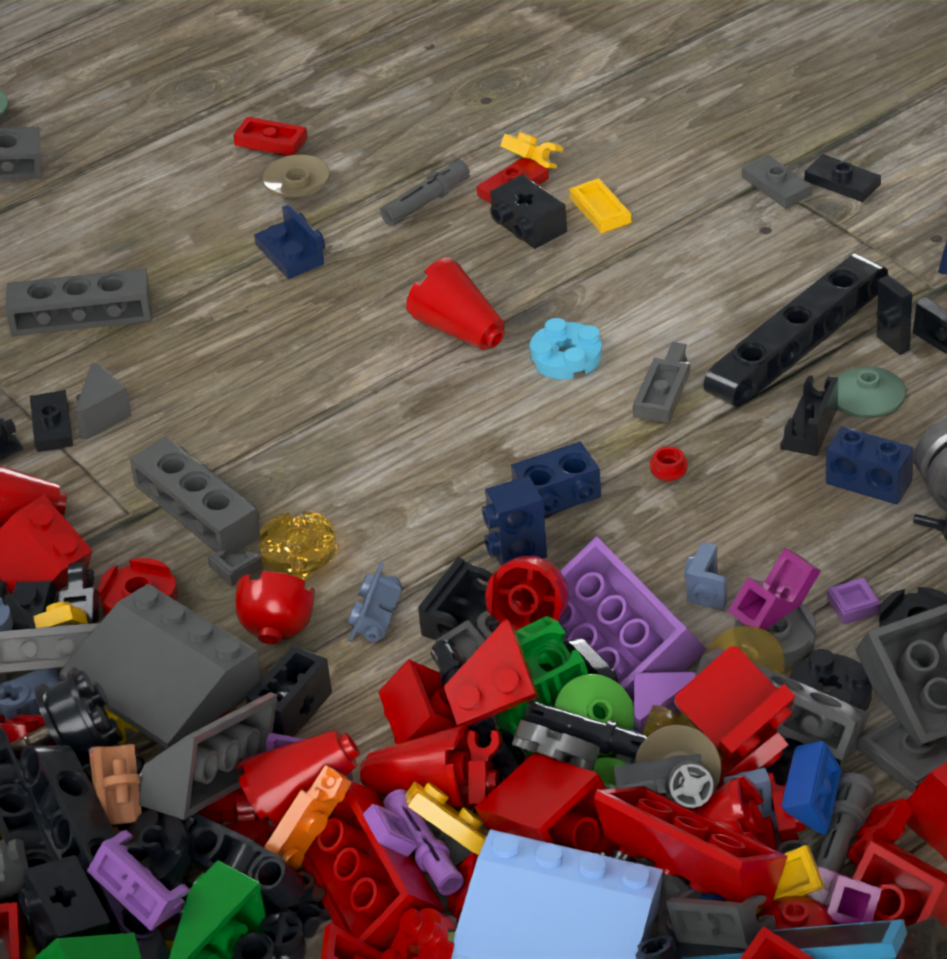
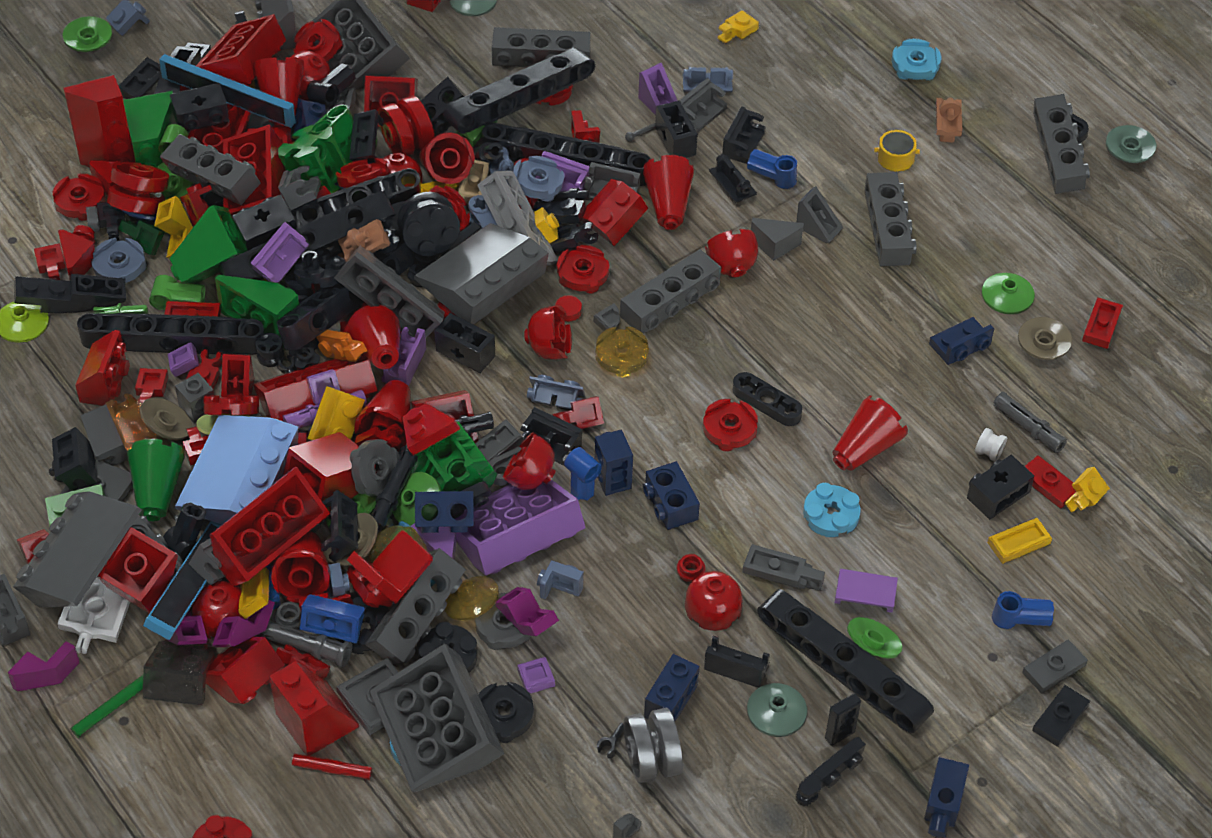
camera: 85 degrees right, 10 degrees up
black plate [30,390,73,452] -> none
wheel [667,760,714,808] -> none
none -> dark blue brick [415,491,474,533]
none -> plate [552,396,604,429]
none -> red tile [555,295,582,322]
none -> blue piece [564,447,602,500]
none -> red cylinder [685,571,743,631]
none -> red plate [703,399,758,451]
none -> red cylinder [705,229,758,277]
none -> black beam [732,372,803,426]
none -> dark grey slope [796,186,843,243]
none -> medium lavender hinge [835,569,898,613]
none -> bright green dish [847,617,902,658]
none -> white wheel [975,428,1007,462]
none -> bright green dish [982,273,1035,314]
none -> blue piece [992,591,1054,629]

